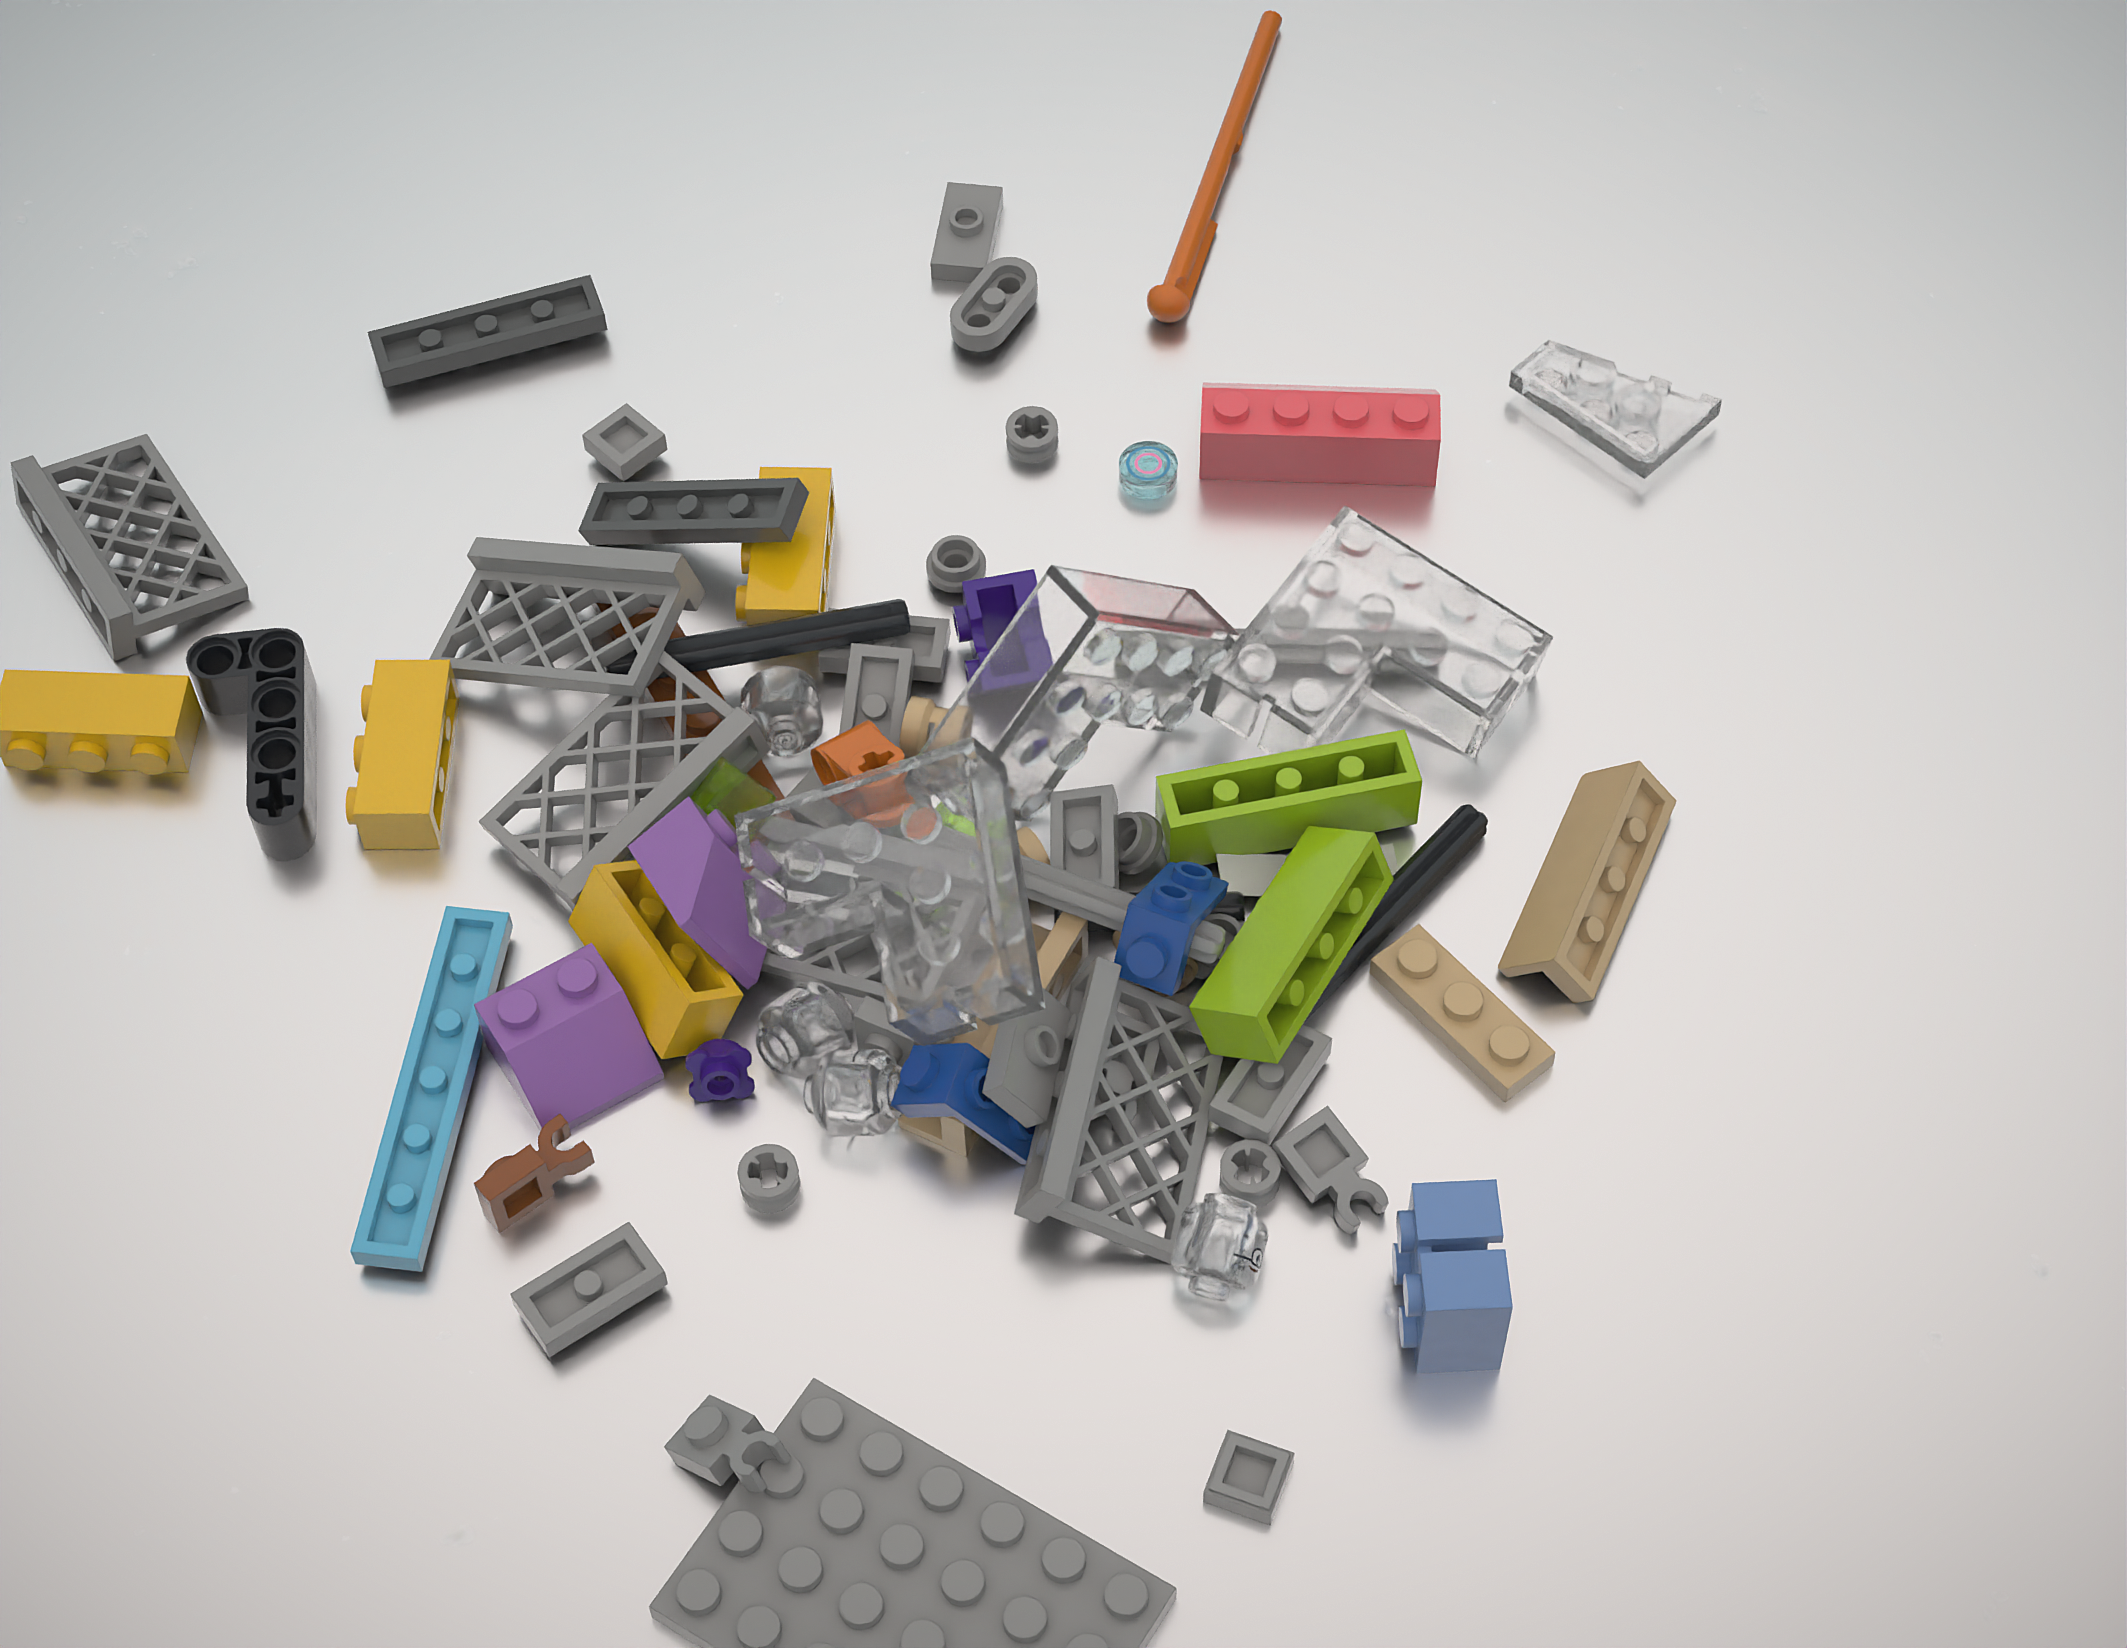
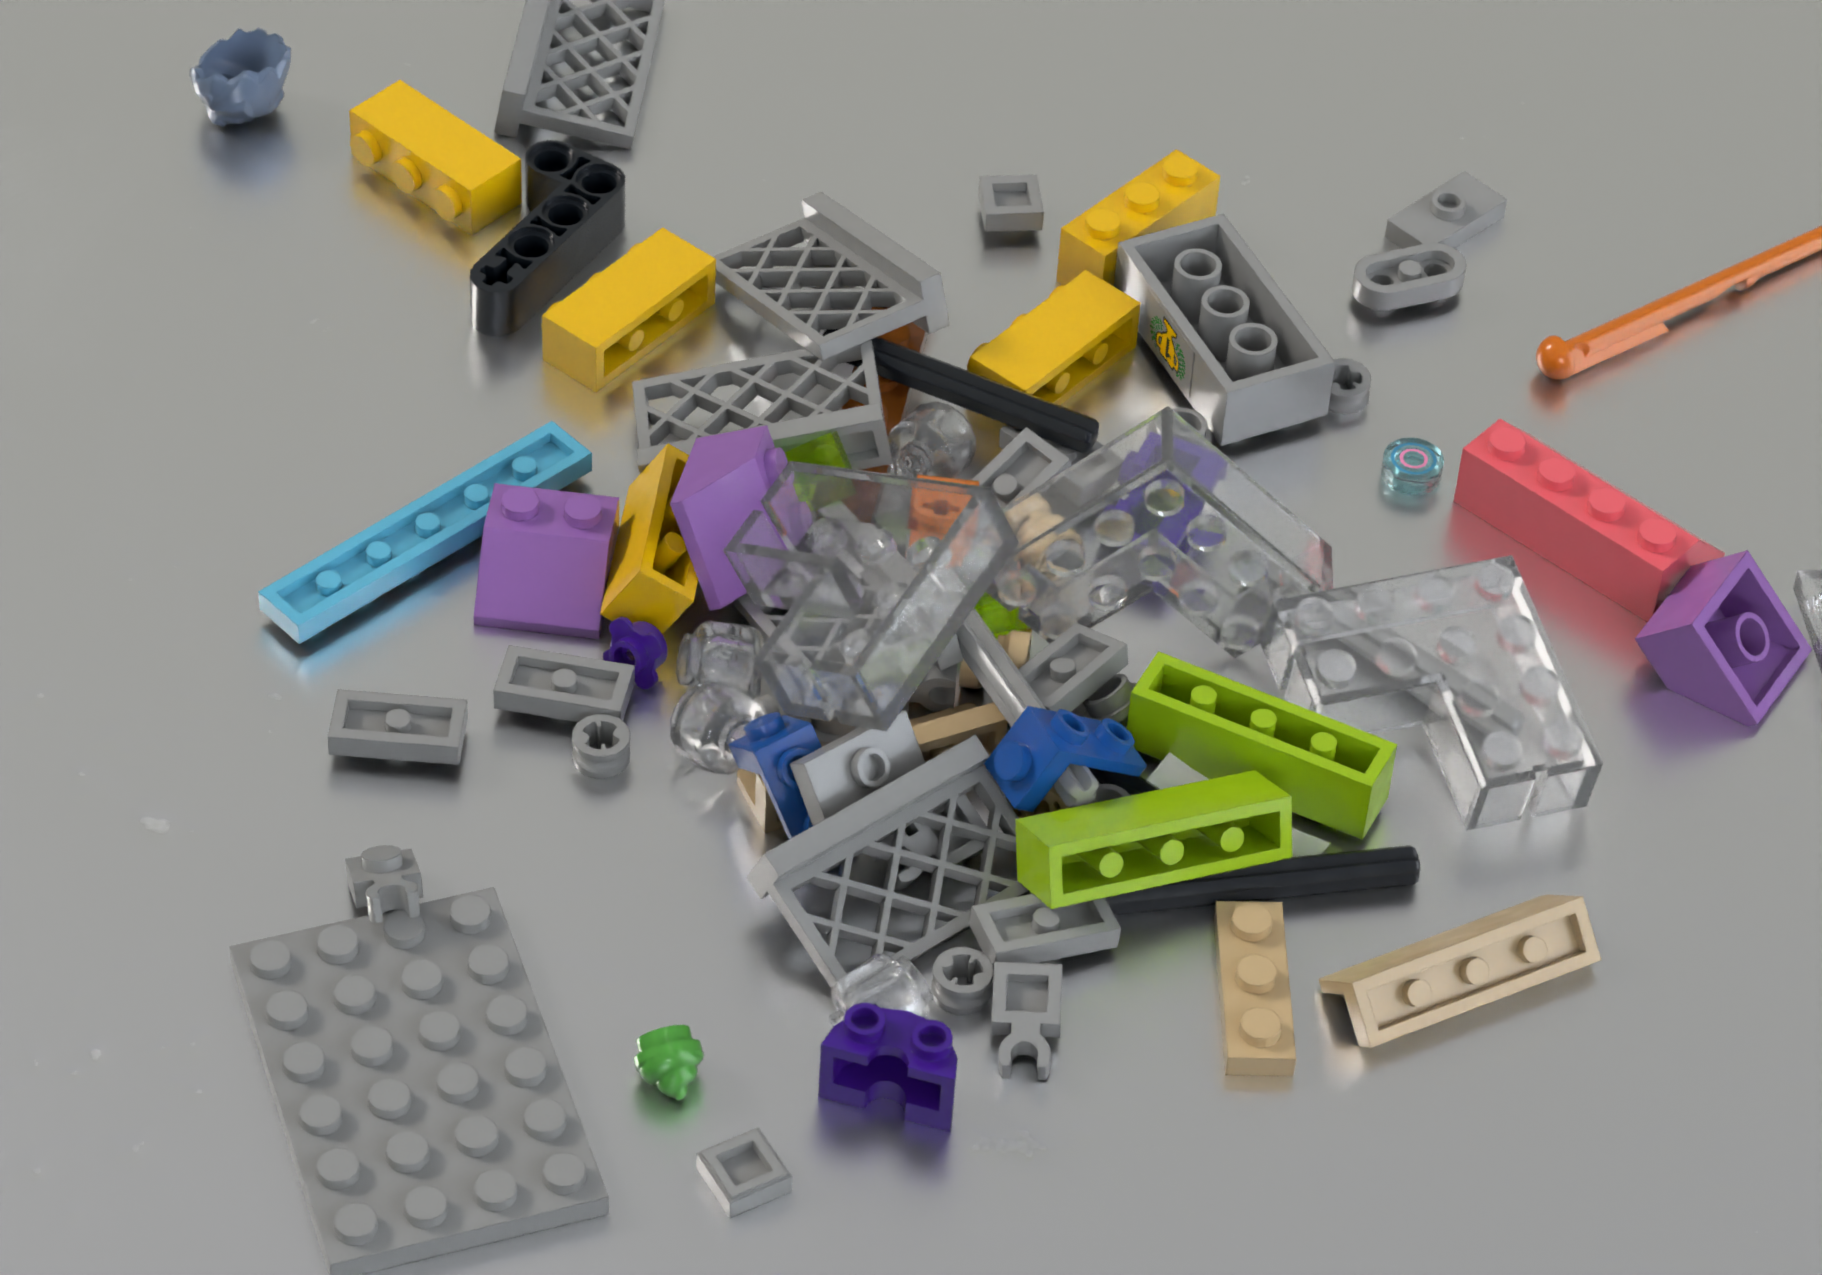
camera: 35 degrees right, 10 degrees down
dark grey plate [367,275,608,388] -> none
dark orange plate [474,1113,595,1234] -> none
dark grey plate [578,478,809,545] -> none
medium blue piece [1392,1179,1513,1374] -> none
none -> light grey plate [493,645,635,722]
none -> bright green plate [633,1025,704,1100]
none -> dark purple cylinder [818,1003,958,1132]
none -> yellow brick [1056,149,1221,286]
none -> light grey brick [1114,214,1335,446]
none -> medium lavender slope [1635,550,1812,727]

